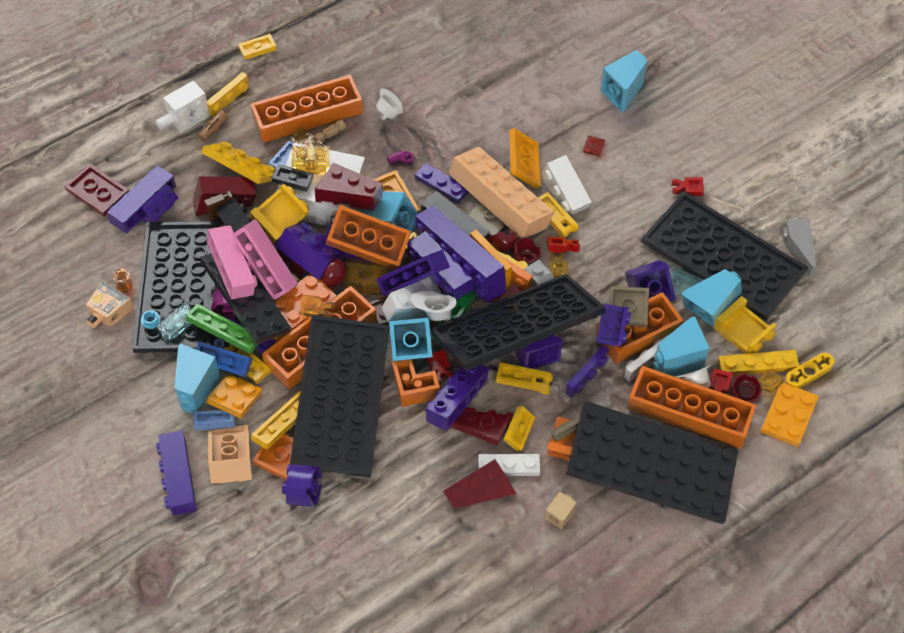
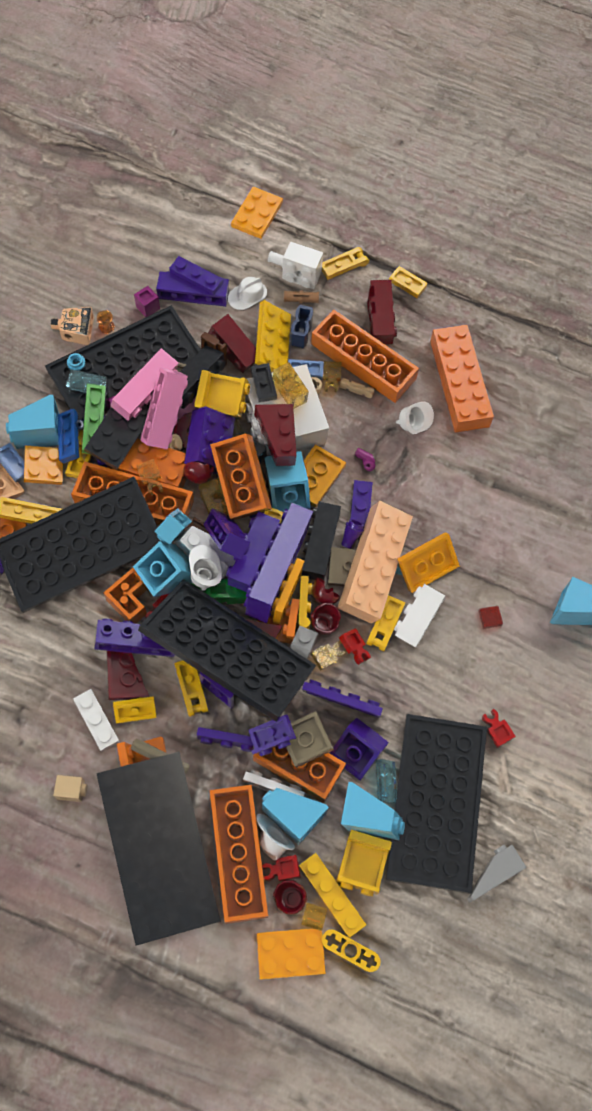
camera: 55 degrees right, 10 degrees up
plate [64,163,129,217] -> none
dark purple bracket [140,185,179,222] -> none
yellow plate [207,72,249,117] -> none
dark red wing [443,459,517,509] -> none
none -> magenta panel [134,285,160,317]
none -> medium azure brick [154,508,192,545]
none -> dark purple plate [169,256,223,295]
none -> white piece [228,277,267,310]
none -> light orange plate [231,186,283,239]
none -> dark blue brick [291,305,313,348]
none -> dark purple plate [302,680,383,718]
none -> yellow plate [322,247,369,280]
none -> dark purple cone [341,519,364,549]
none -> dark red wedge [367,280,397,345]
none -> orange brick [430,325,494,433]

